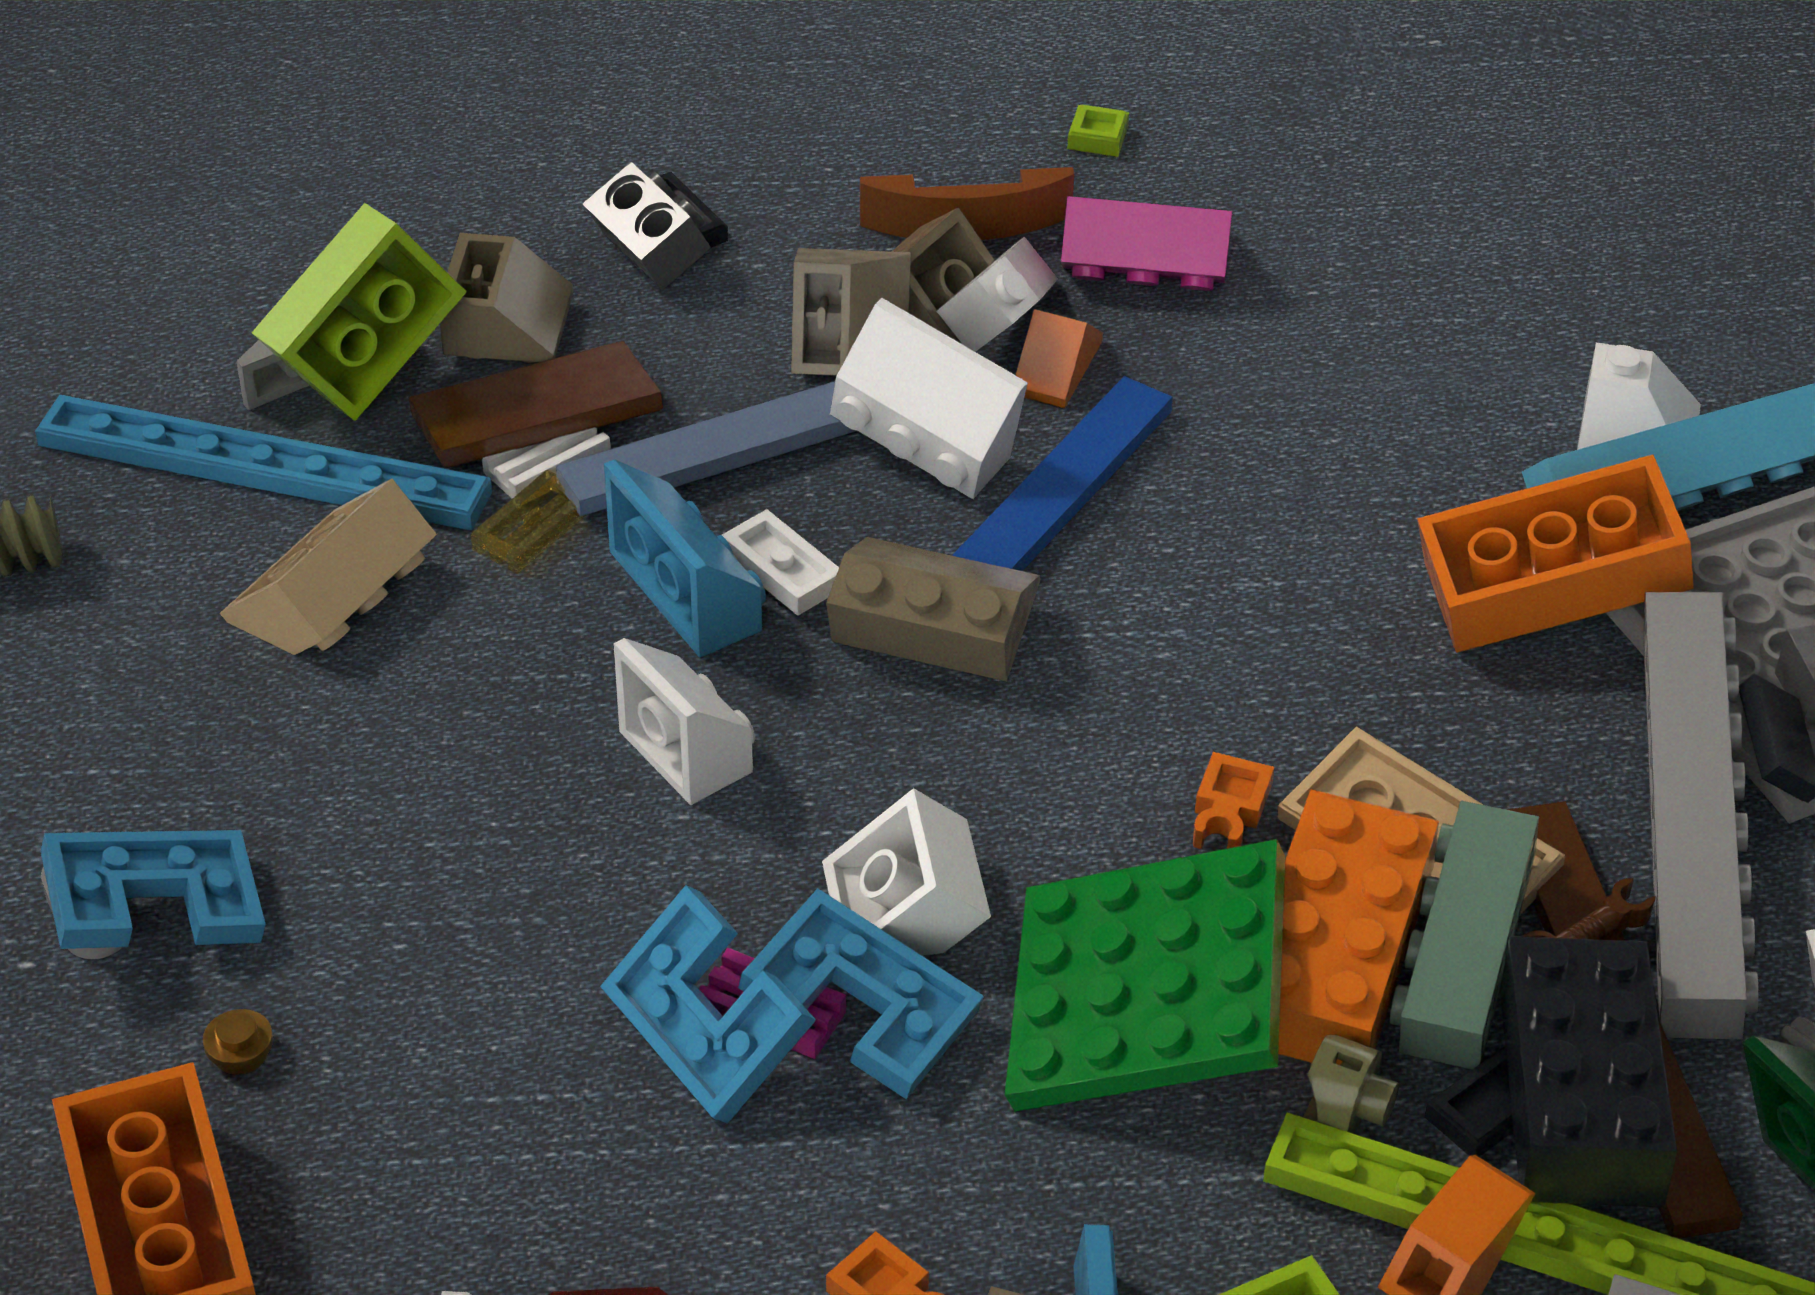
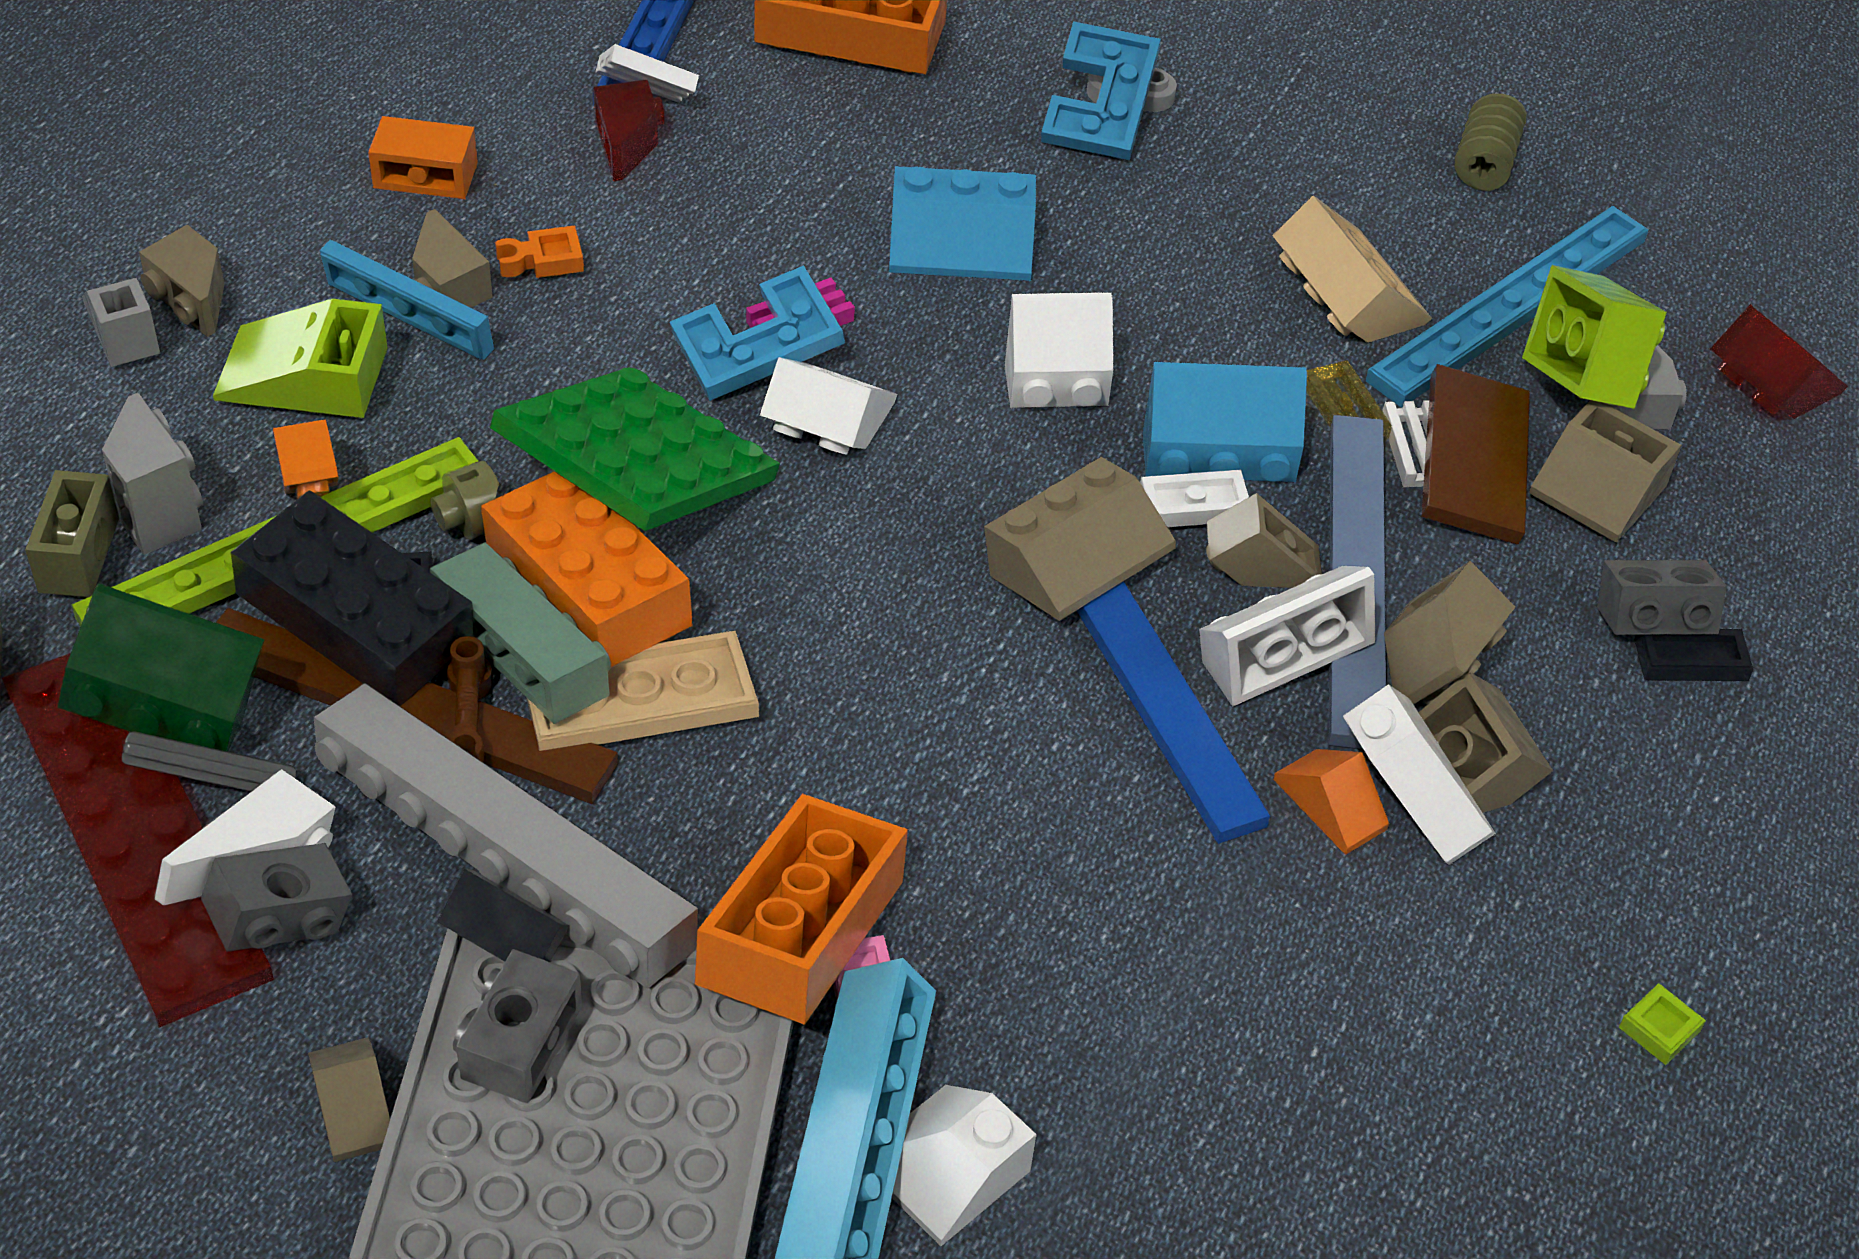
camera: 120 degrees right, 5 degrees up
pearl gold plate [203,1009,273,1074] -> none
dark azure plate [600,885,816,1124] -> none
dark orange slope [859,167,1074,240] -> none
dark pink slope [1061,196,1232,291] -> none
orange plate [1193,752,1275,849] -> none
none -> dark azure slope [889,166,1036,281]
none -> dark tan slope [1206,493,1322,588]
none -> clear red slope [1710,304,1848,419]

